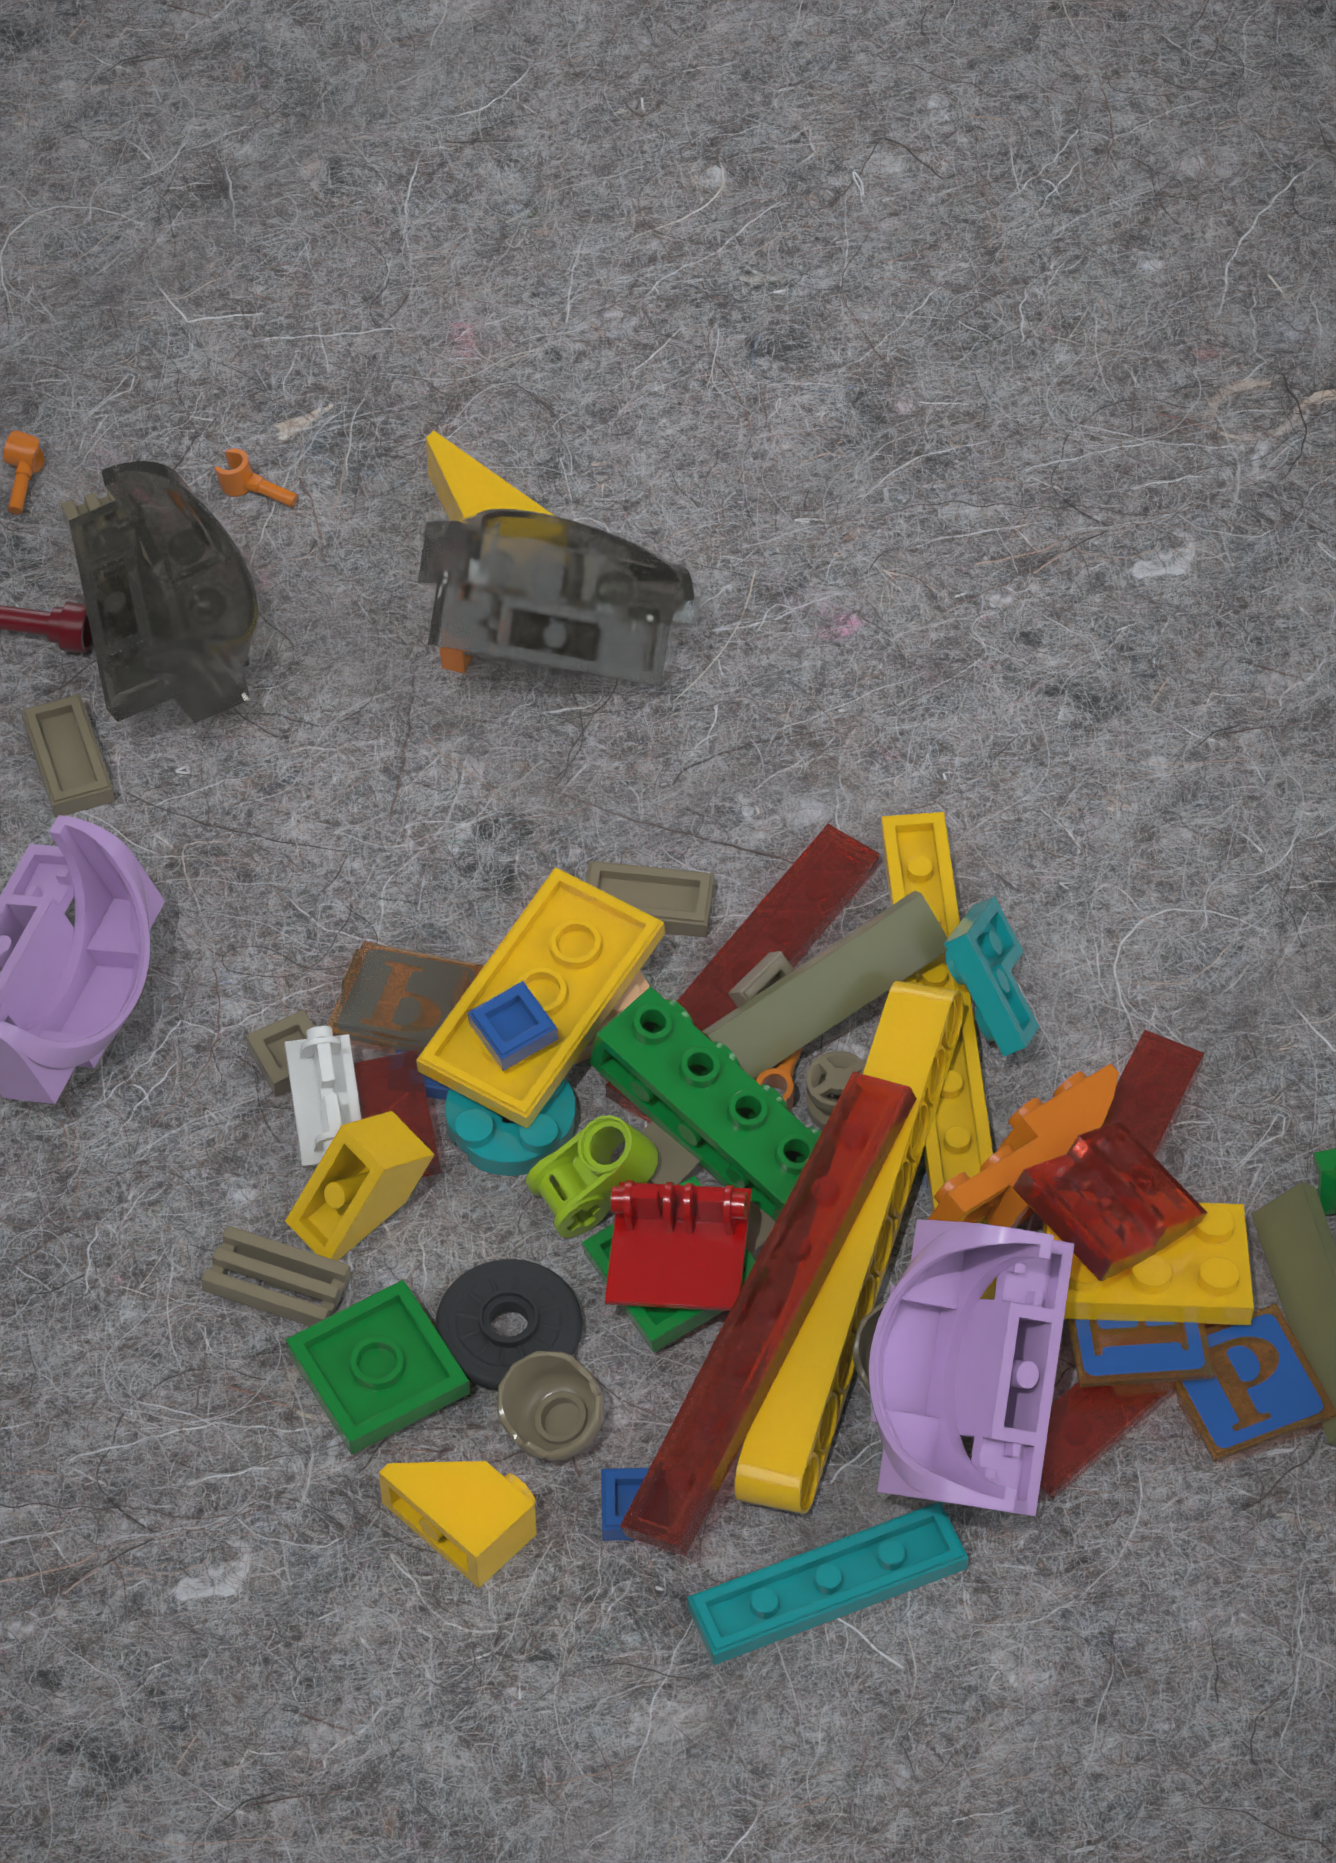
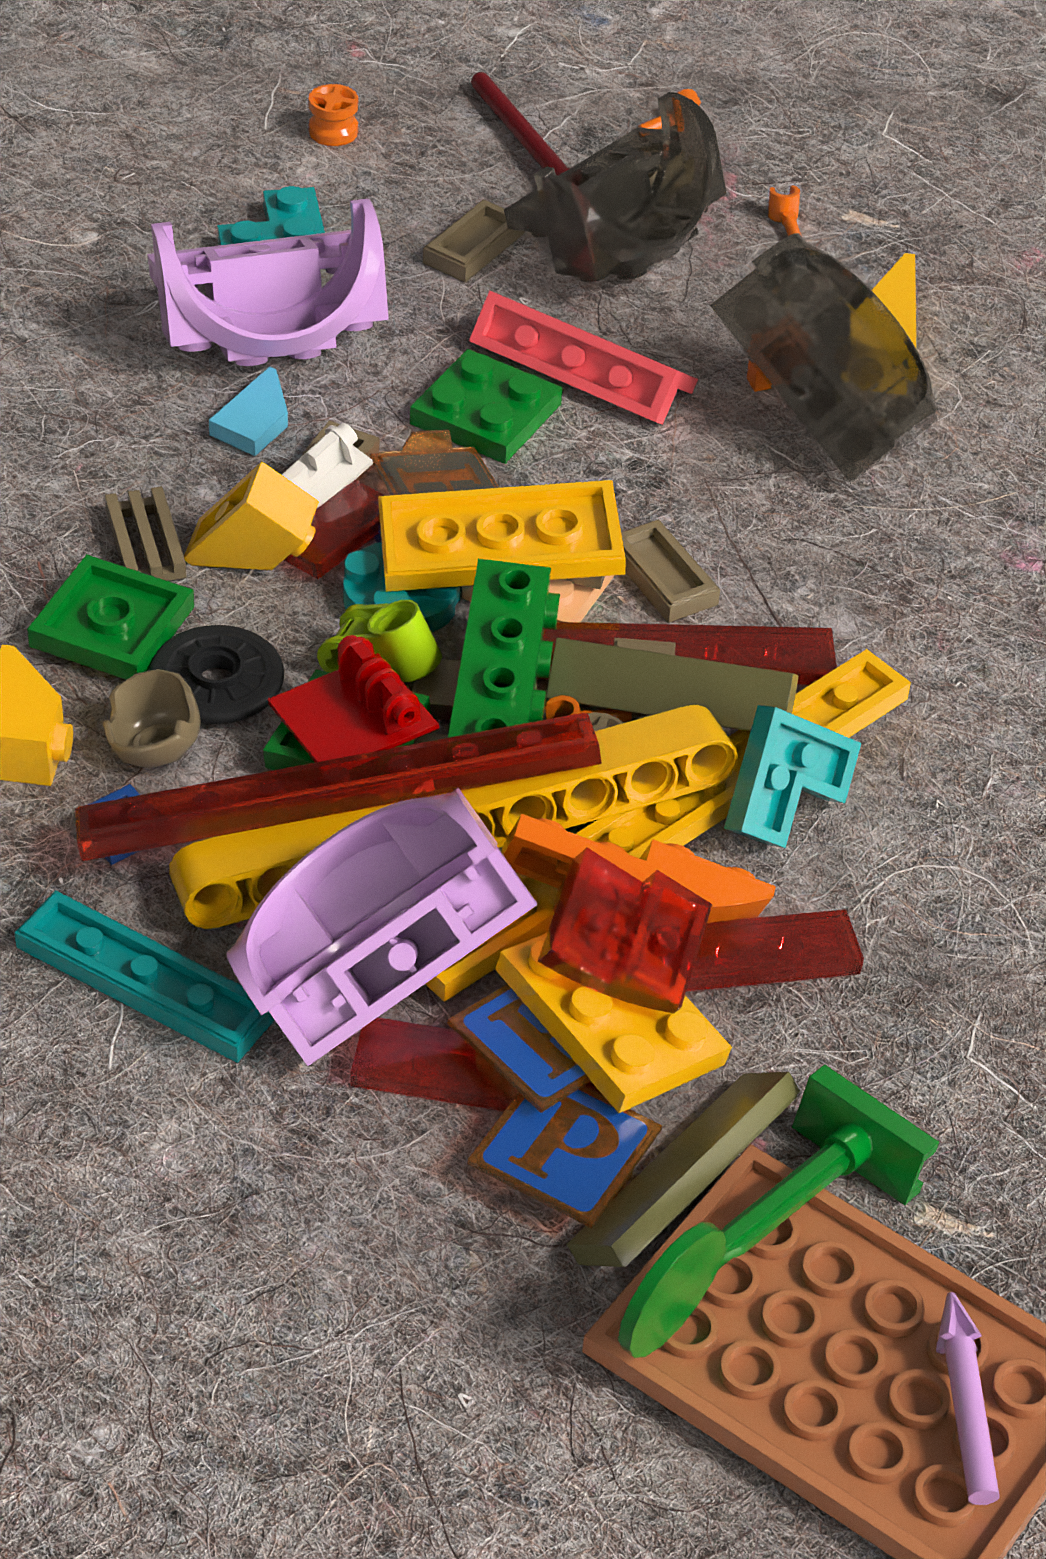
camera: 50 degrees right, 10 degrees down
blue tile [467,981,558,1071] -> none
none -> medium azure tile [209,366,288,456]
none -> green plate [410,349,563,464]
none -> coral fence [469,290,698,425]

